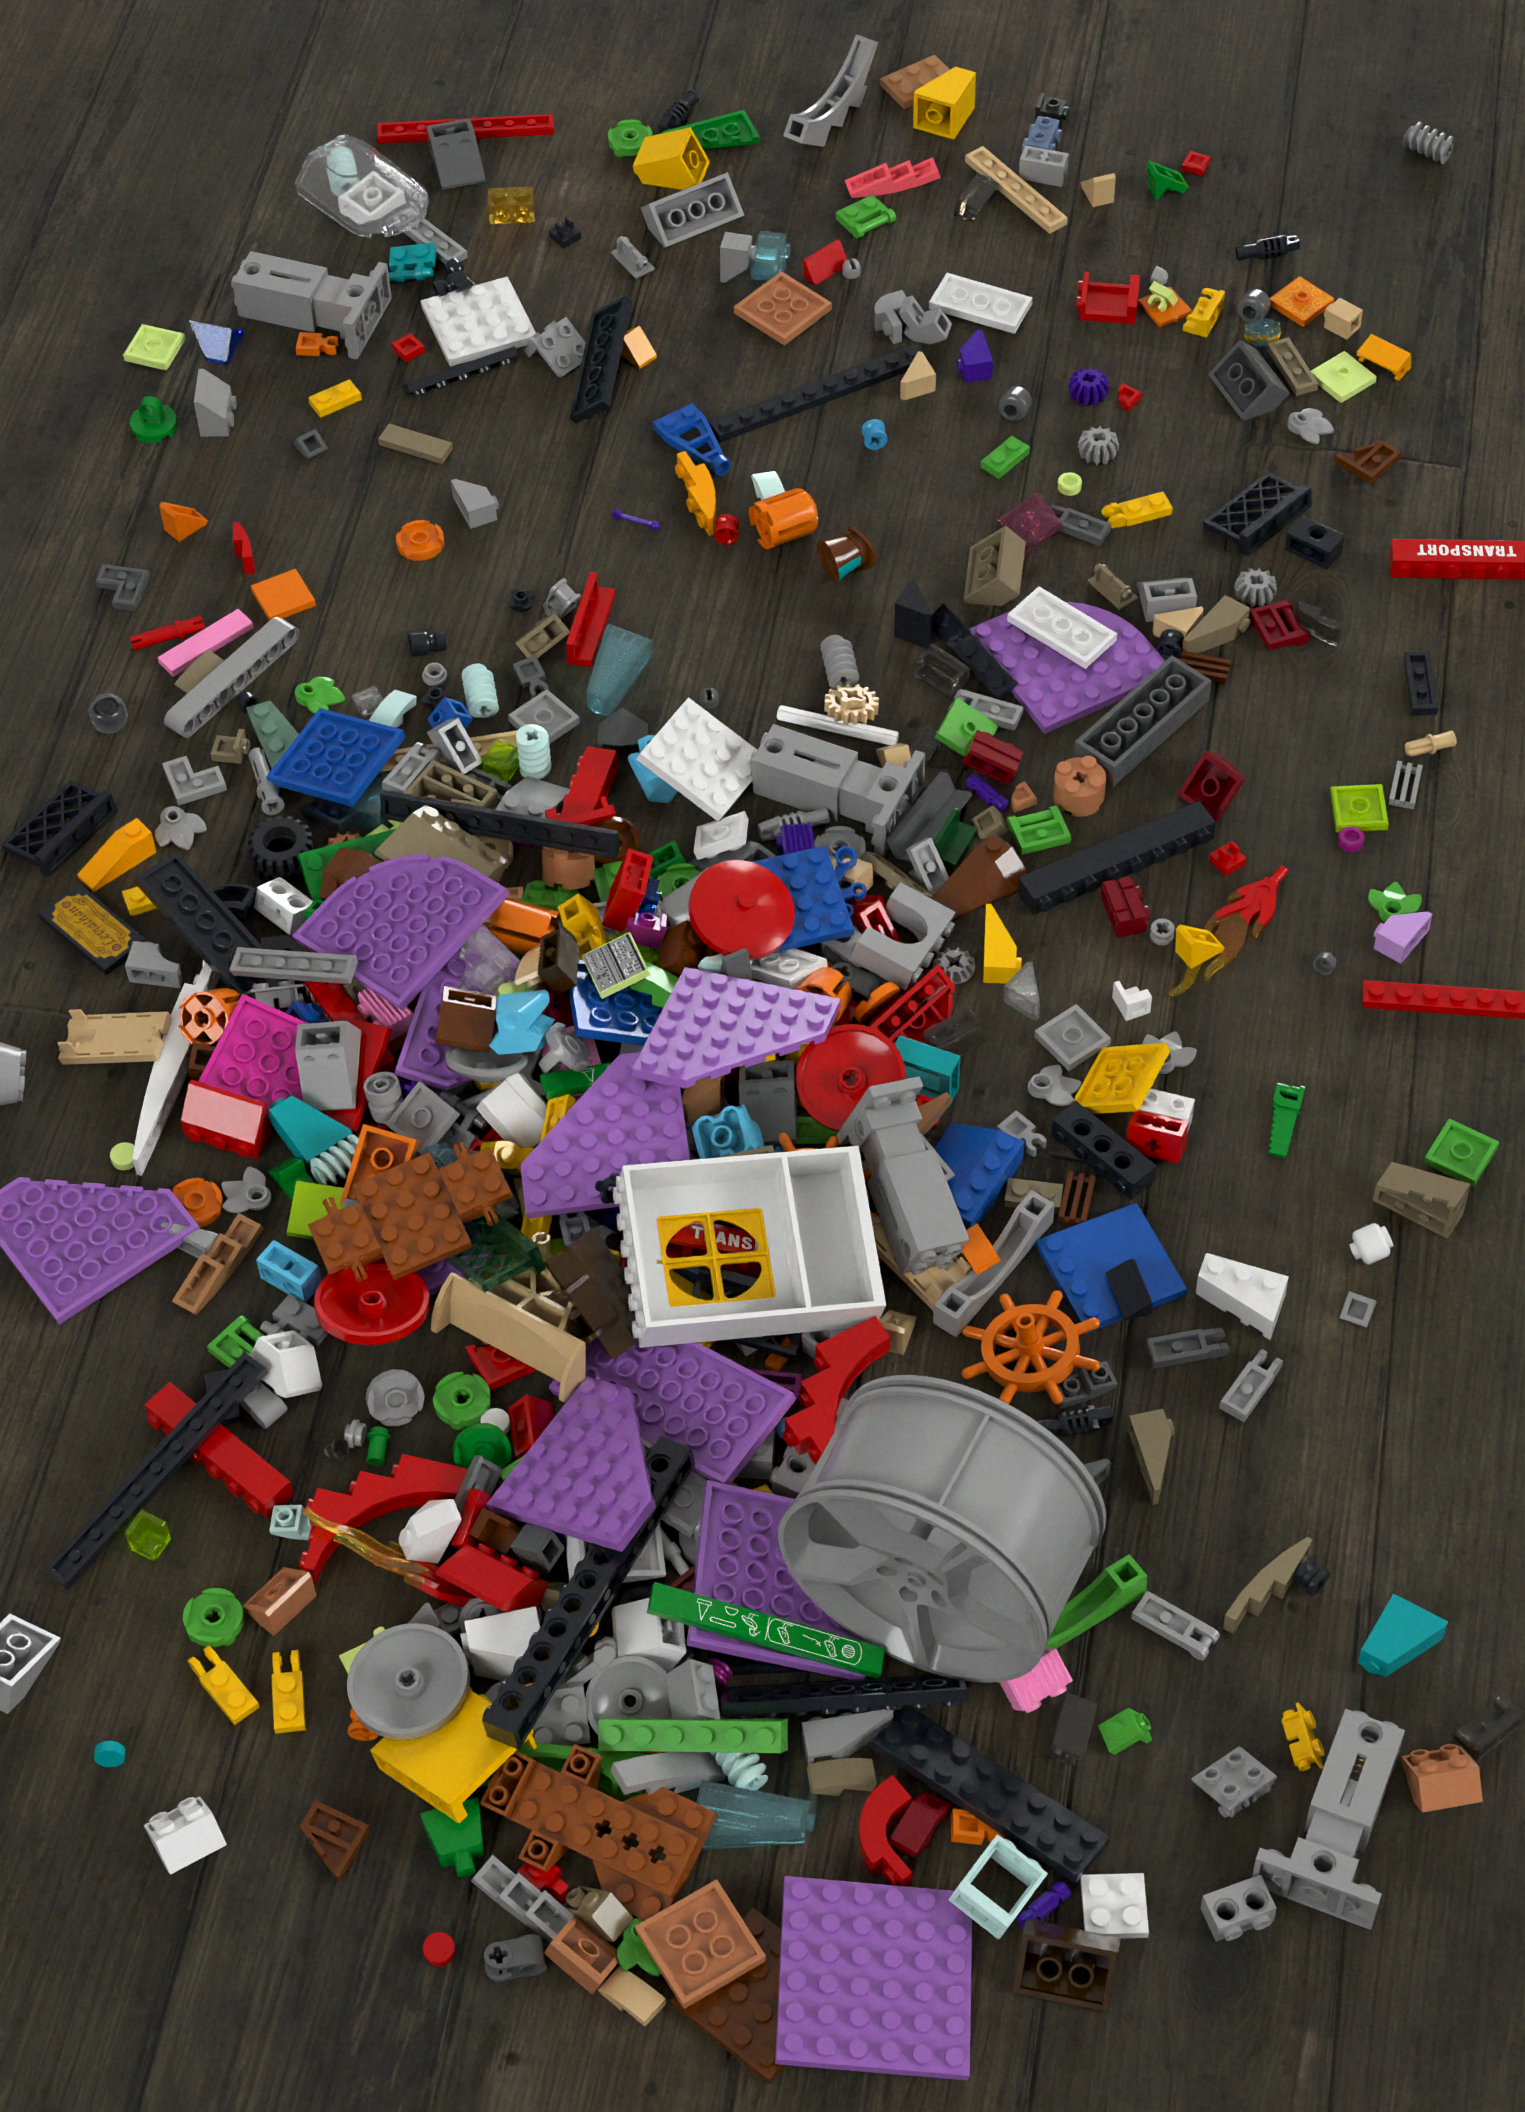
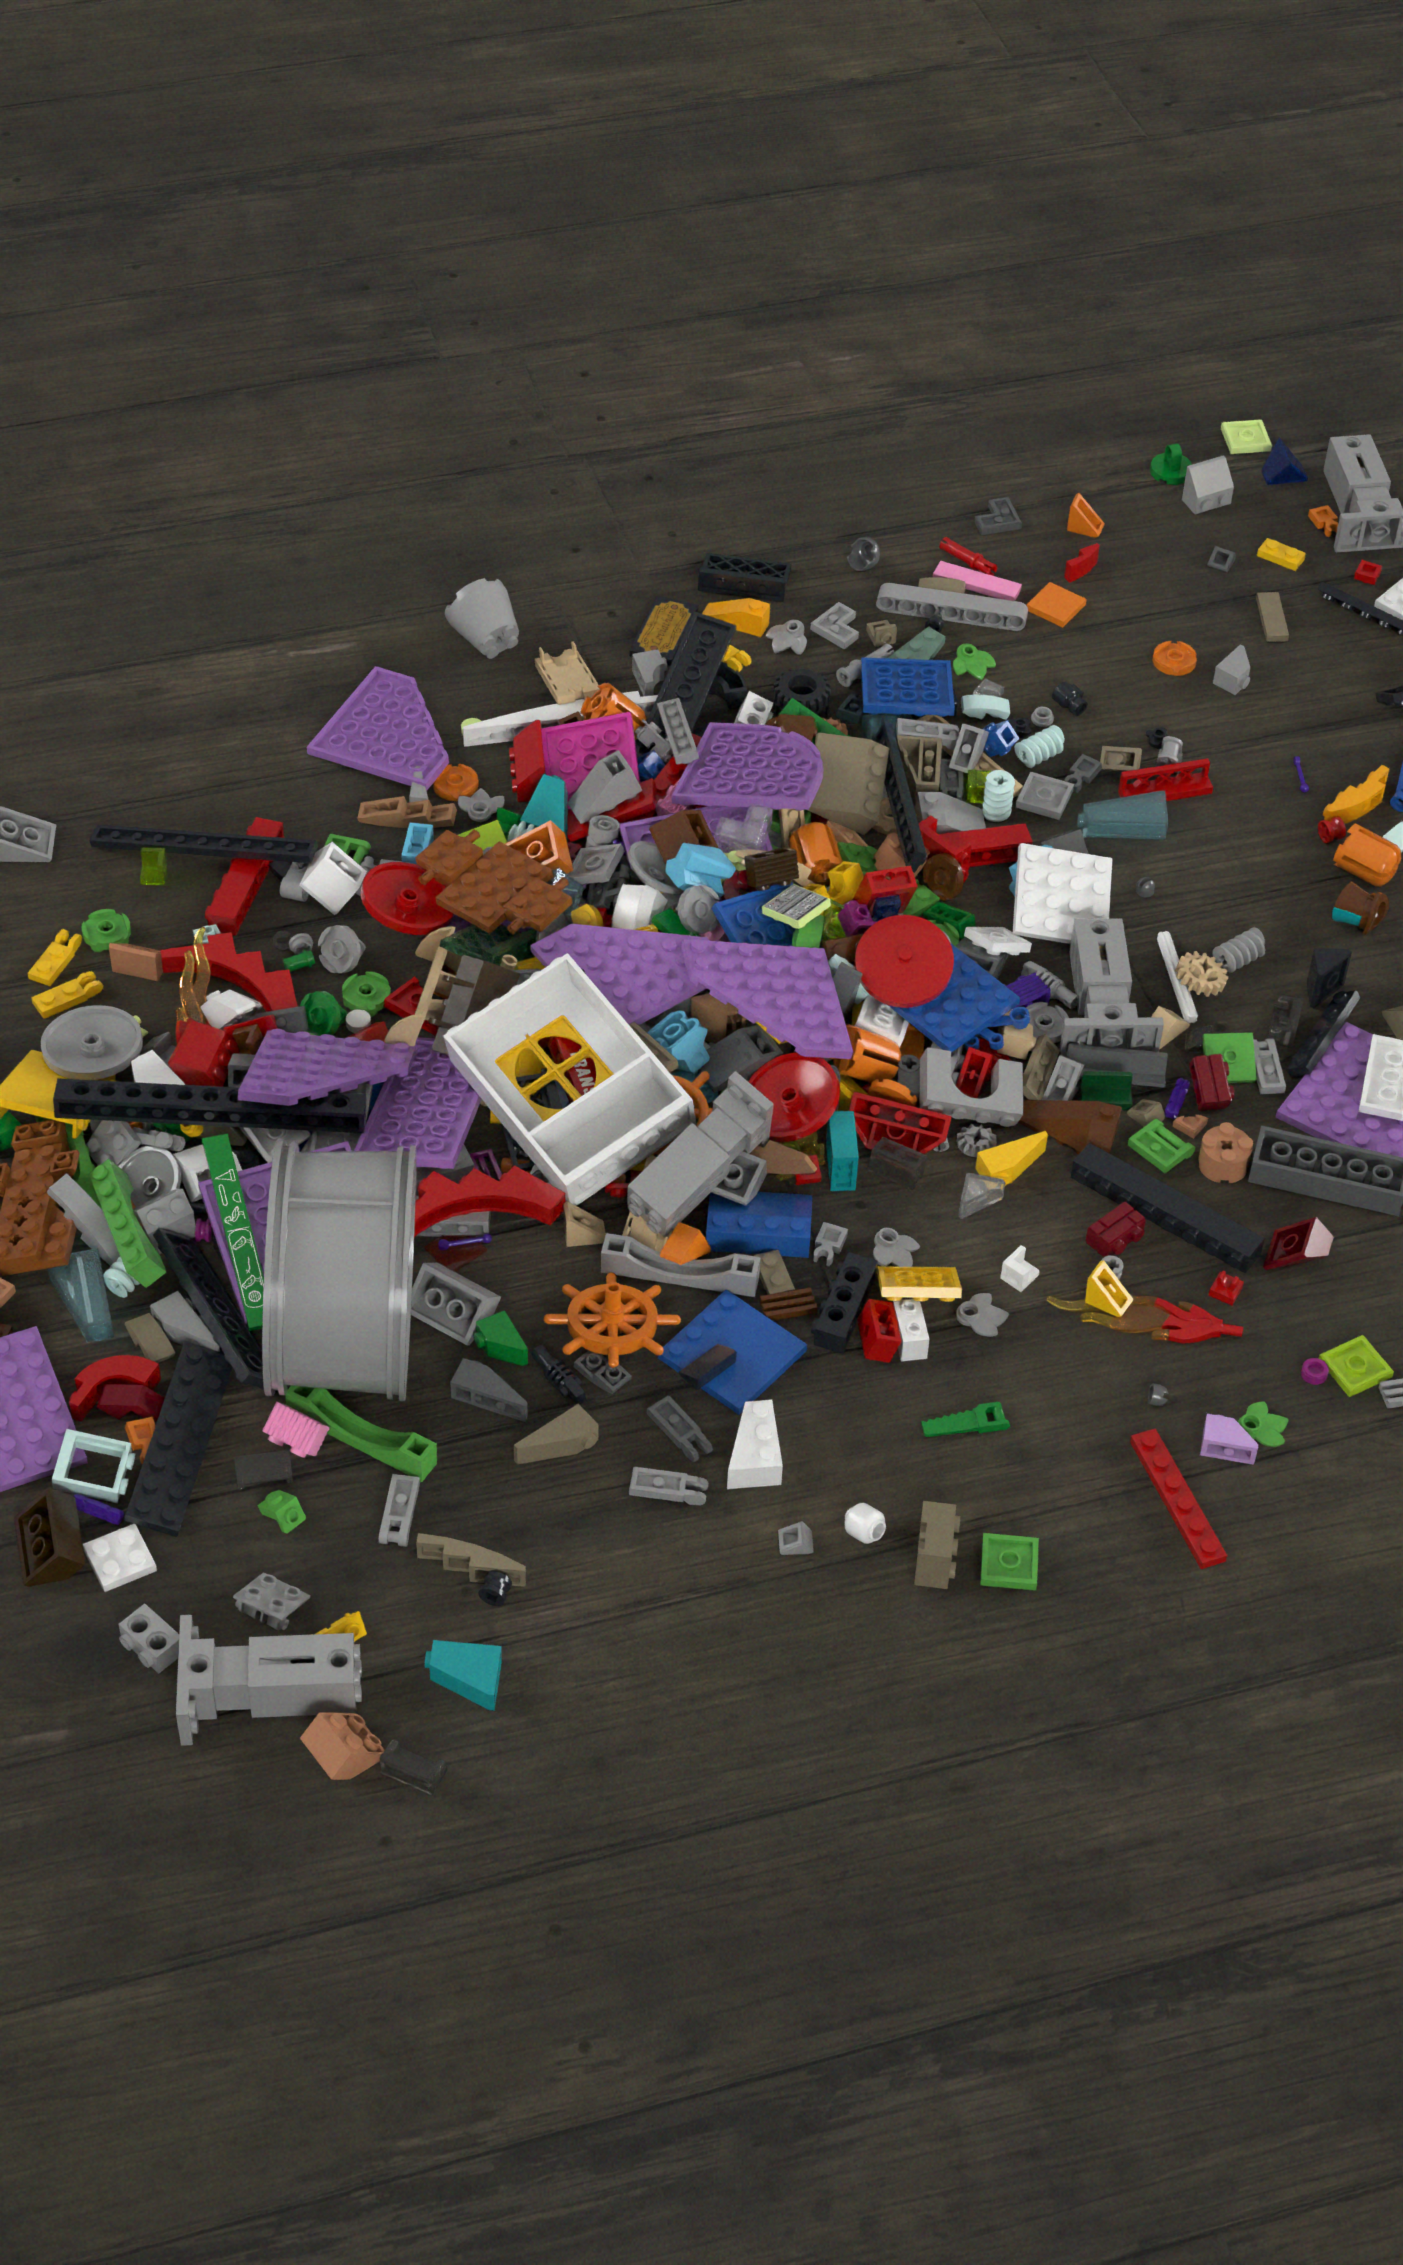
camera: 60 degrees right, 5 degrees down
light grey plate [1034,1004,1111,1071] -> none

